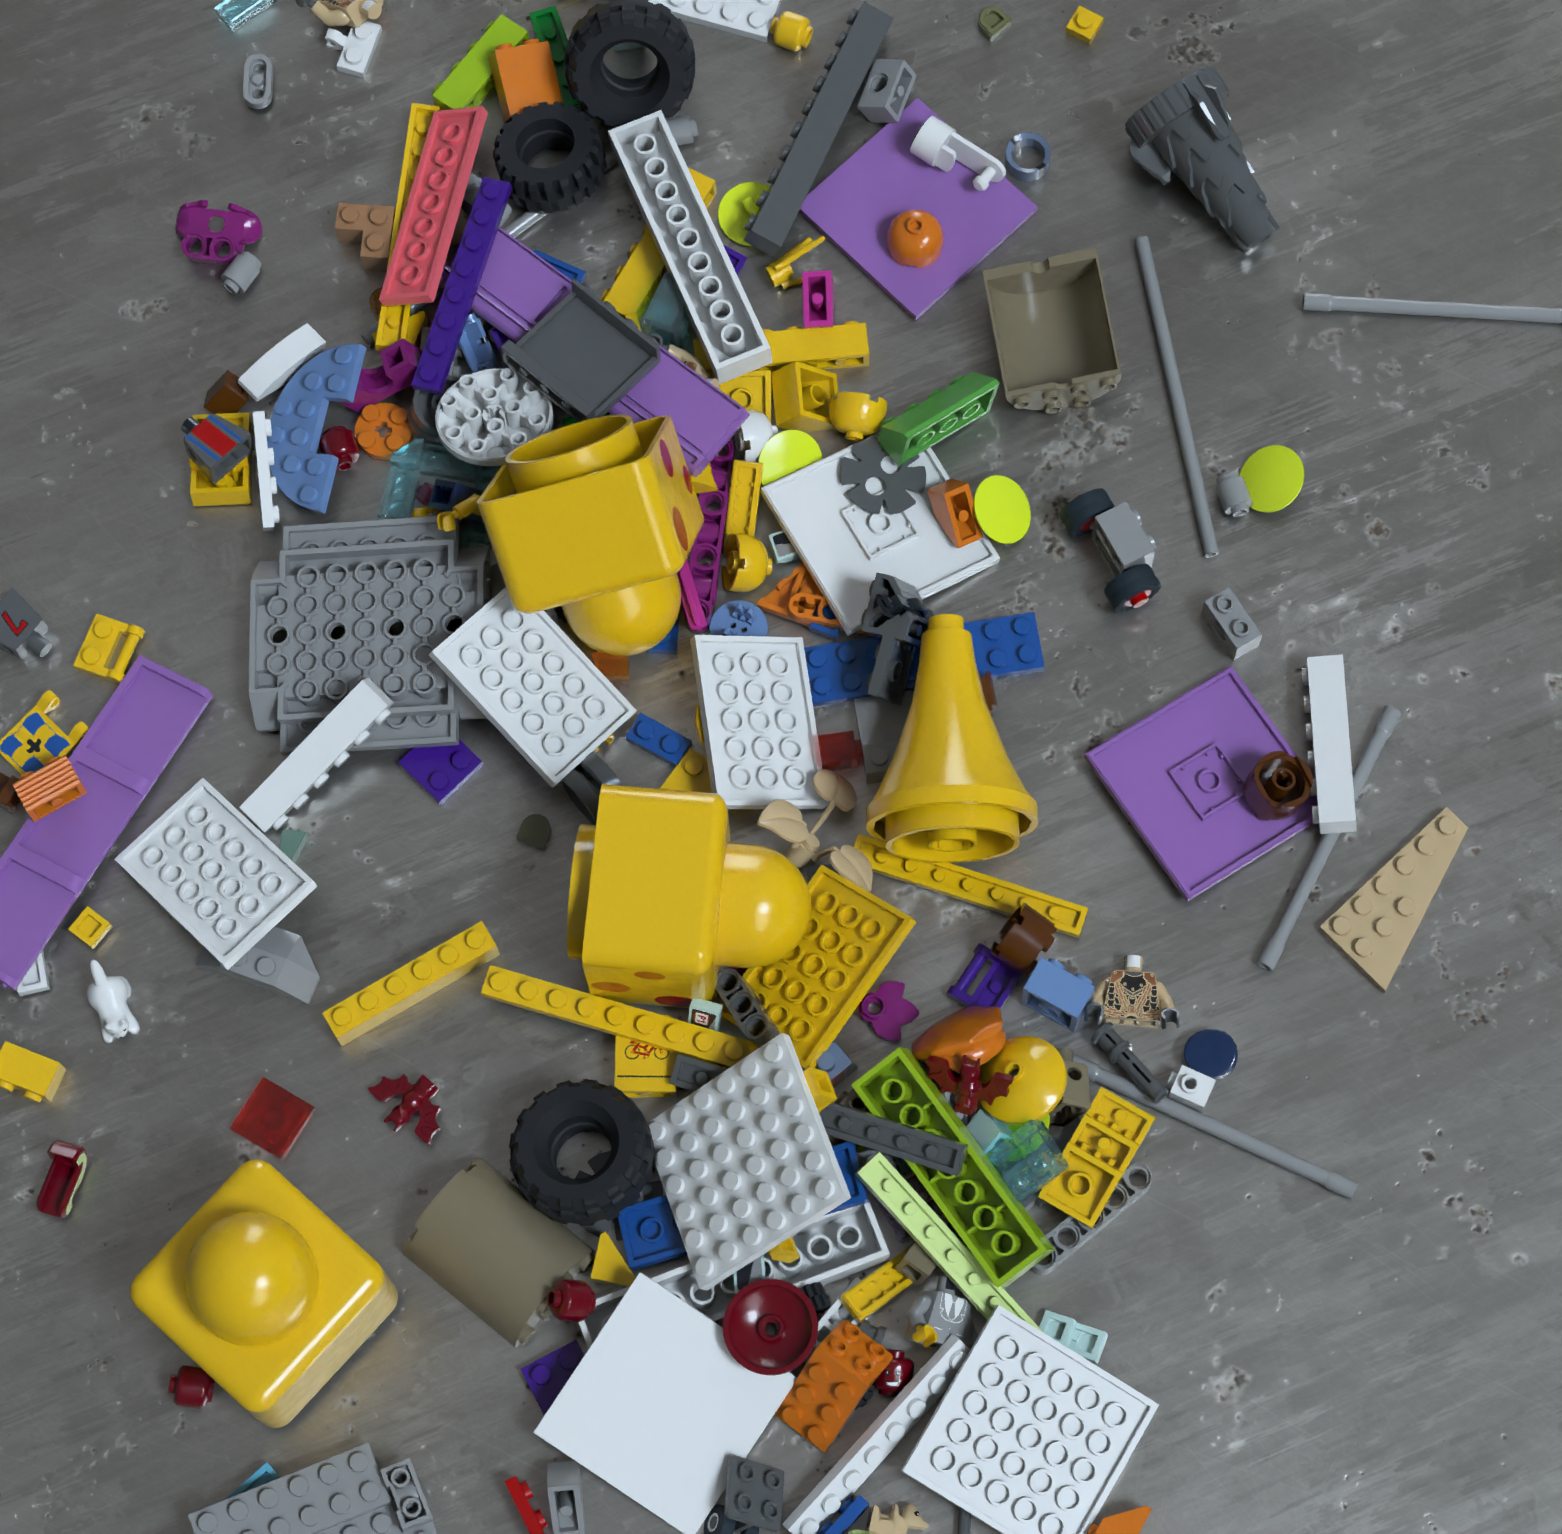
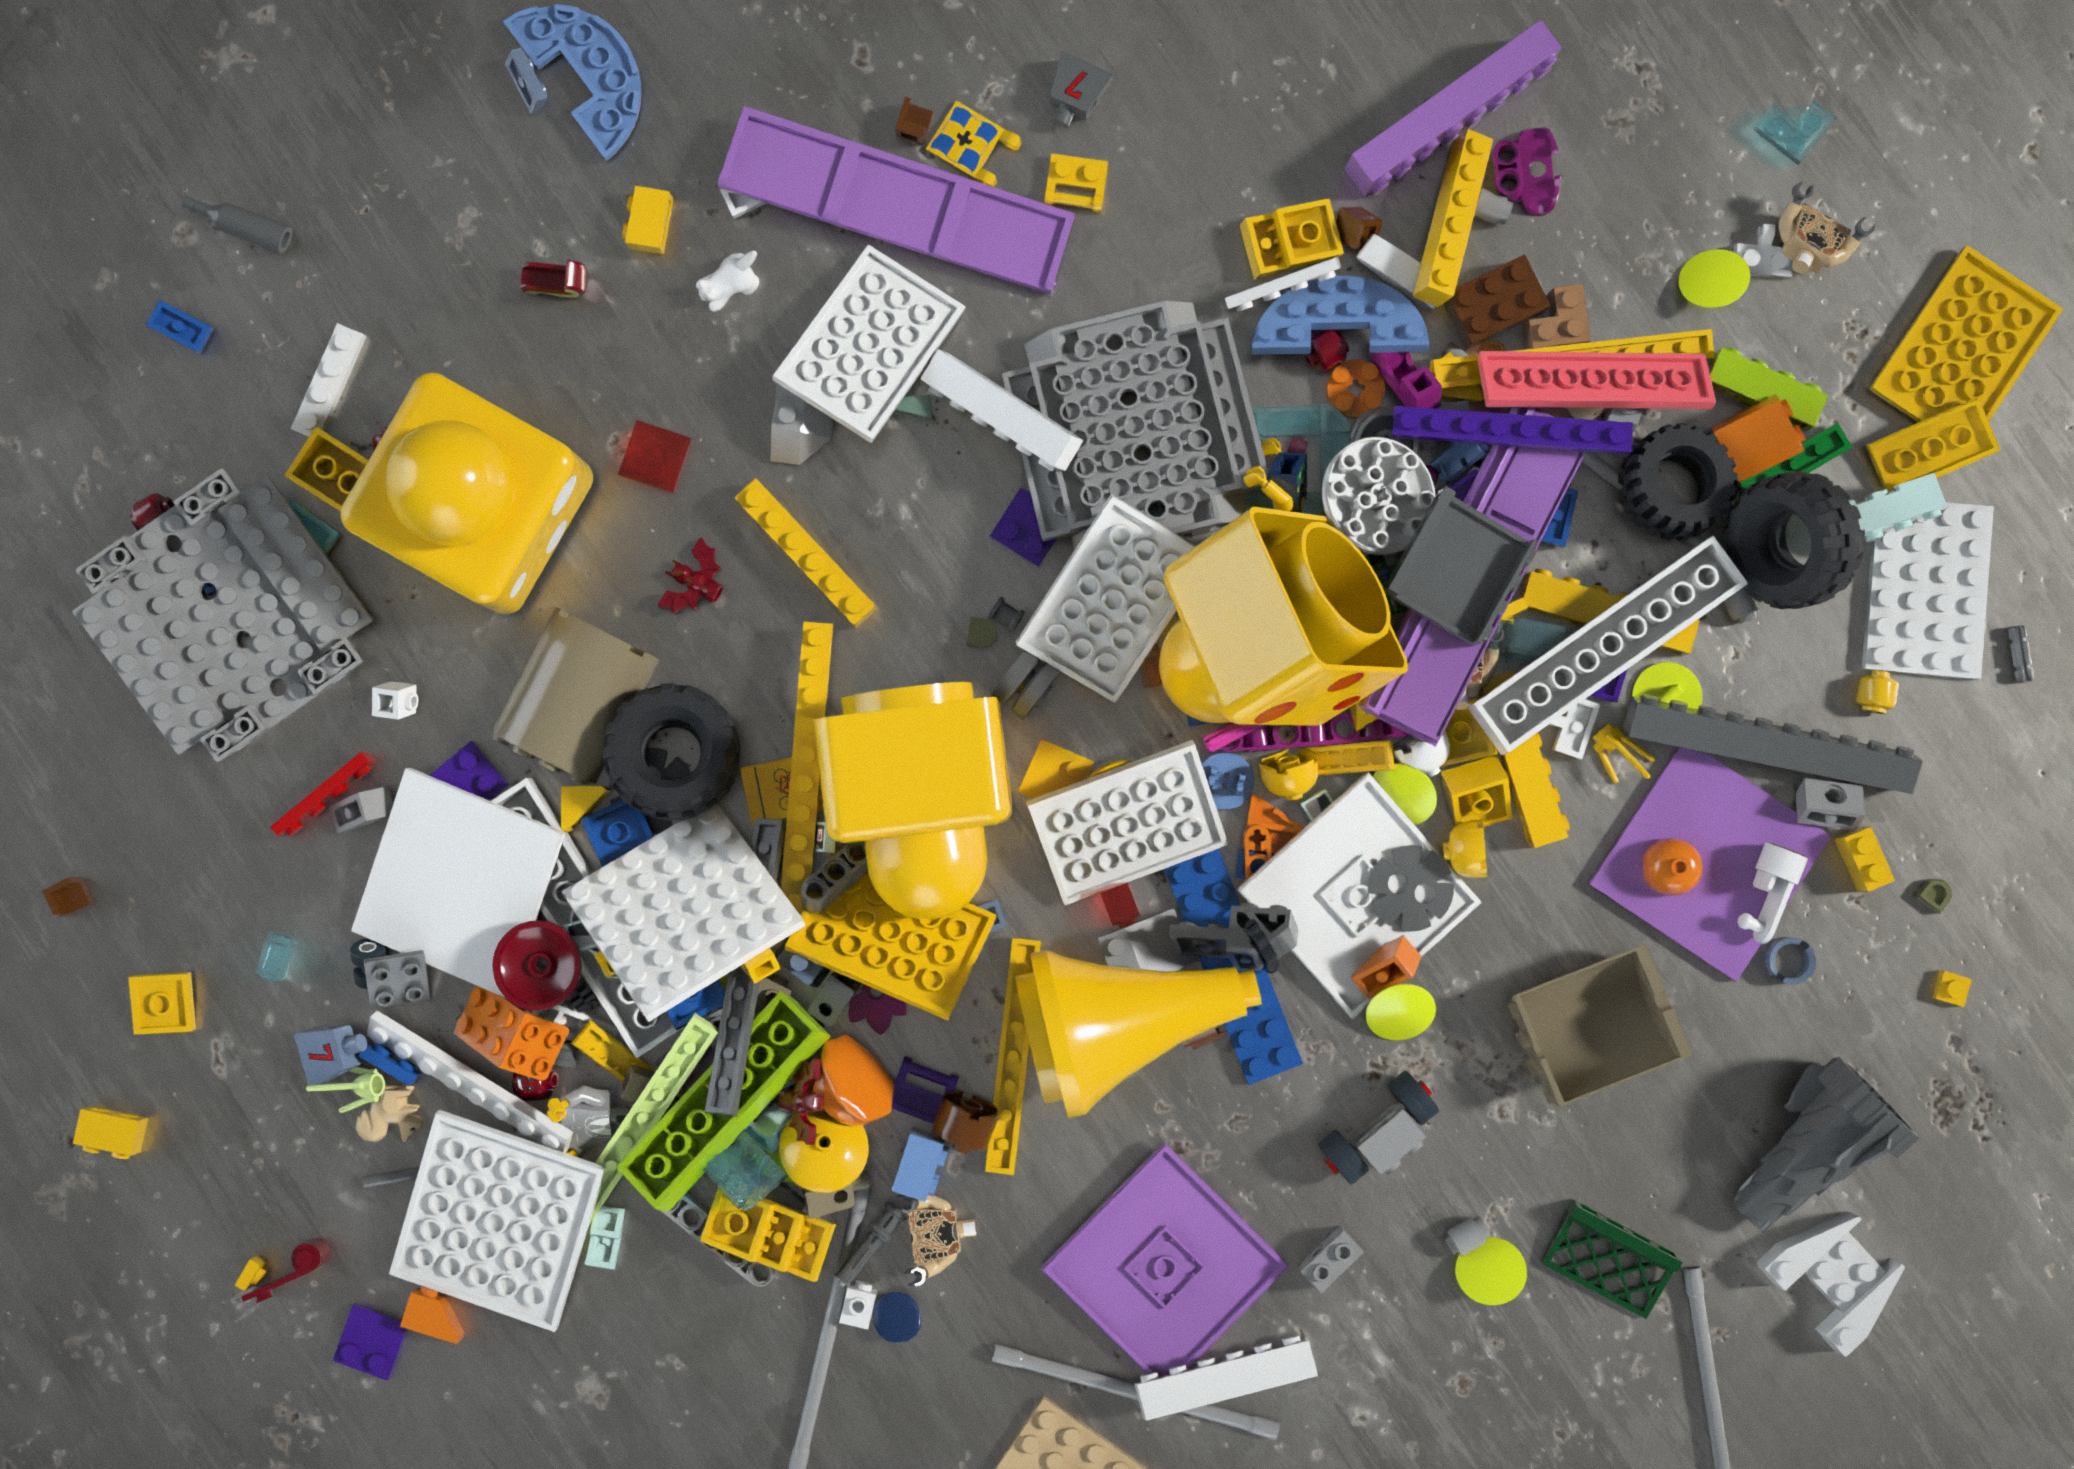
camera: 70 degrees right, 15 degrees up
orange brick [12,755,87,822] -> none
yellow plate [68,906,112,949] -> none
dark grey torso [181,414,254,484] -> none
light grey plate [243,54,274,109] -> none
dark red head [546,1278,596,1322] -> none
blue plate [625,712,692,767] -> none
tan plant [757,769,873,892] -> none
dark pink slope [802,270,835,329] -> none
bright green slope [877,372,1000,467] -> none
light grey piece [1134,236,1219,558] -> none
reddish brown brick [1243,751,1313,821] -> none
none -> yellow brick [284,427,369,512]
none -> white plate [291,323,367,437]
none -> white brick [372,681,418,719]
none -> dark grey torso [807,971,862,1029]
none -> dark grey bush [987,596,1025,634]
none -> medium lavender brick [1345,20,1562,197]
none -> yellow brick [1412,129,1493,307]
none -> reddish brown brick [1443,254,1551,351]
none -> dark green fence [1541,1199,1683,1319]
none -> white plate [1549,699,1600,760]
none -> neon yellow shield [1679,249,1750,308]
none -> white wedge [1755,1211,1905,1357]
none -> yellow brick [1833,826,1895,892]

